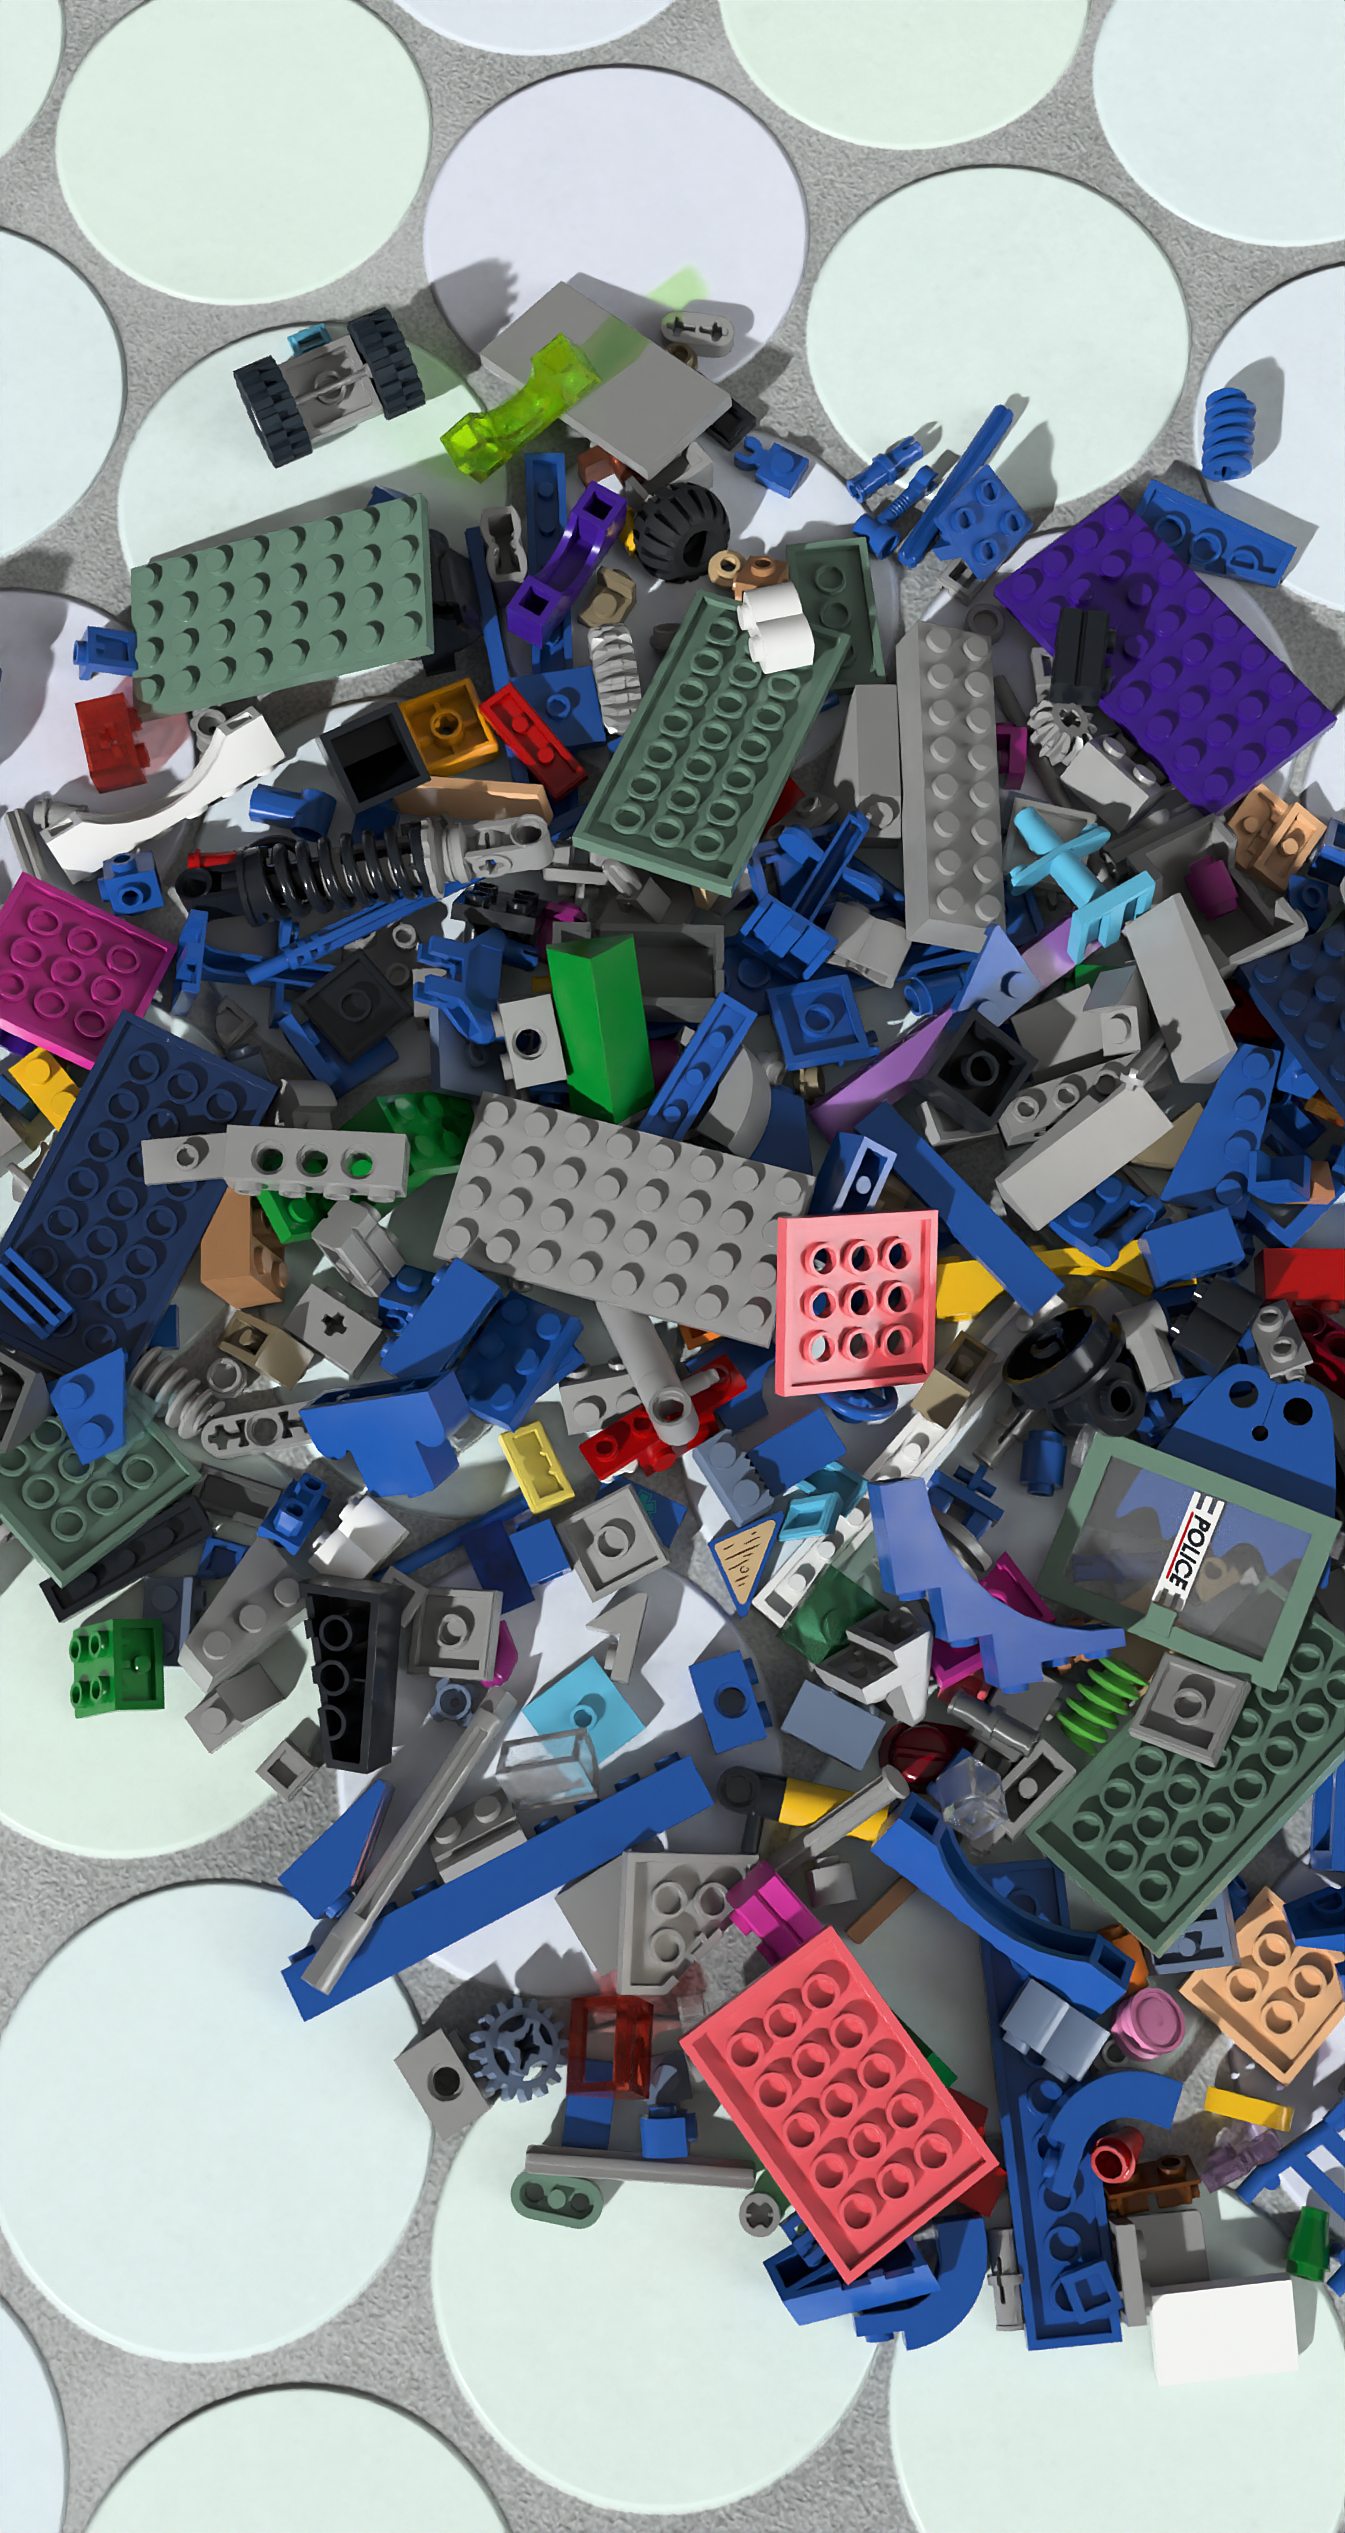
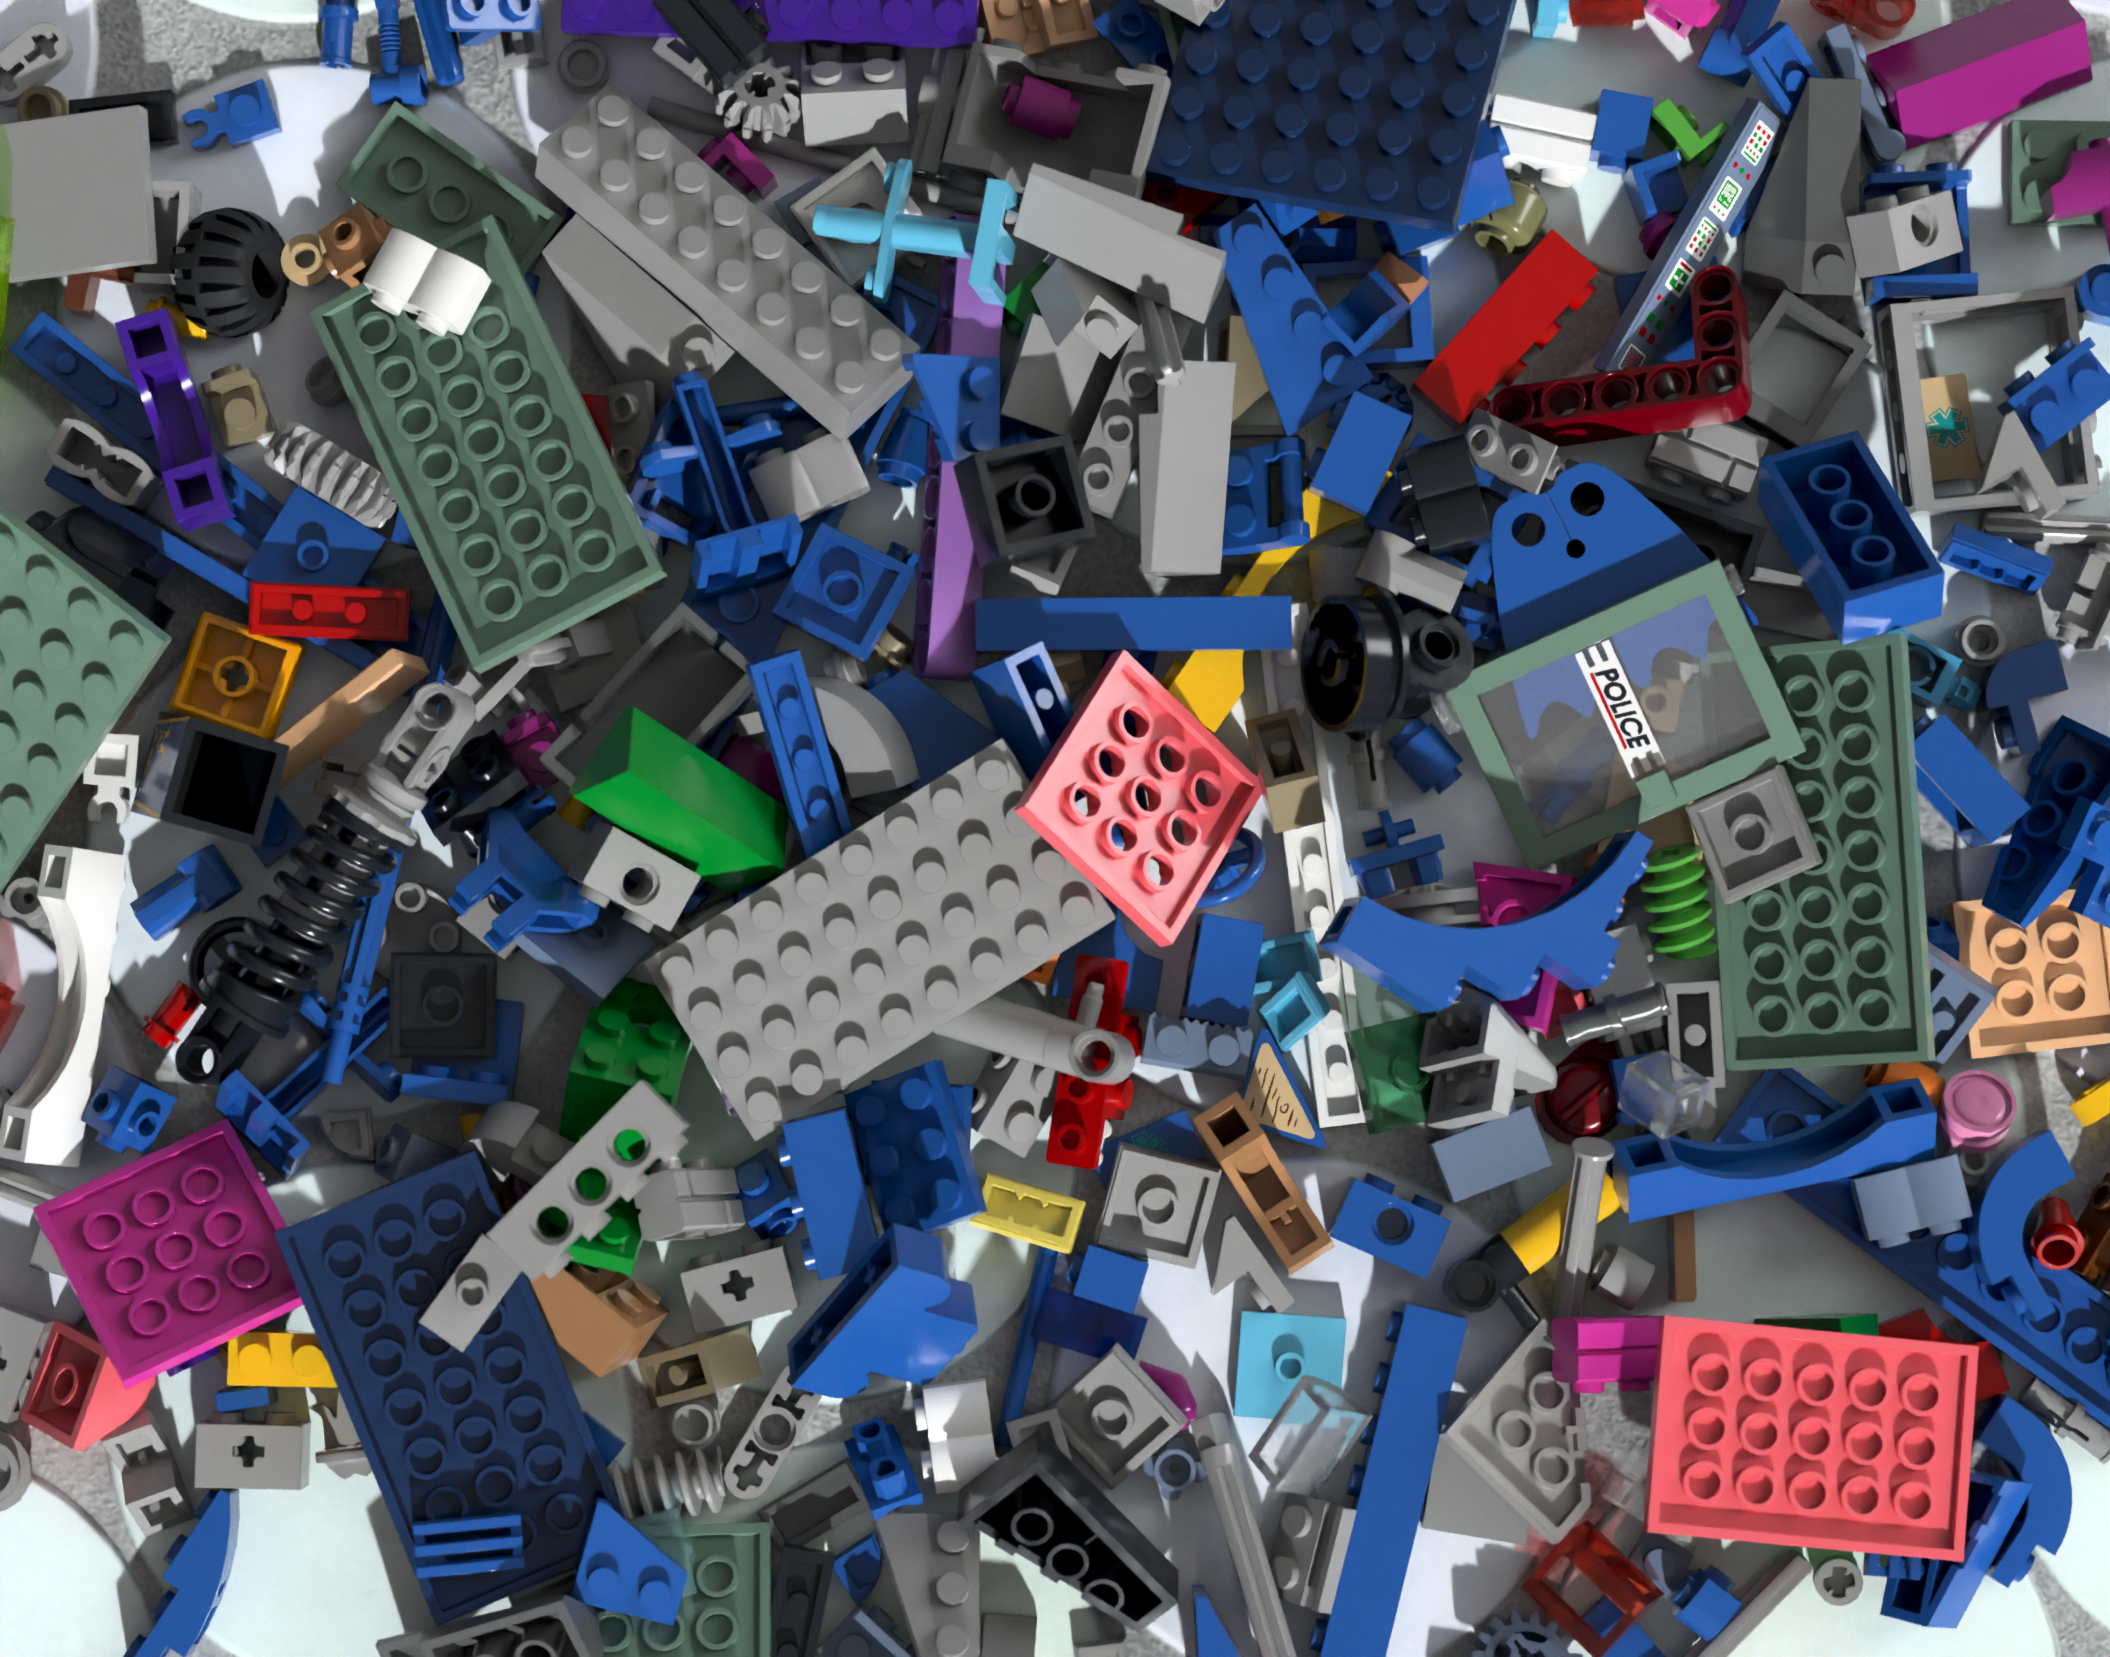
camera: 50 degrees left, 10 degrees up
none -> white plate [83,733,143,824]
none -> medium nougat arch [1192,1091,1335,1275]

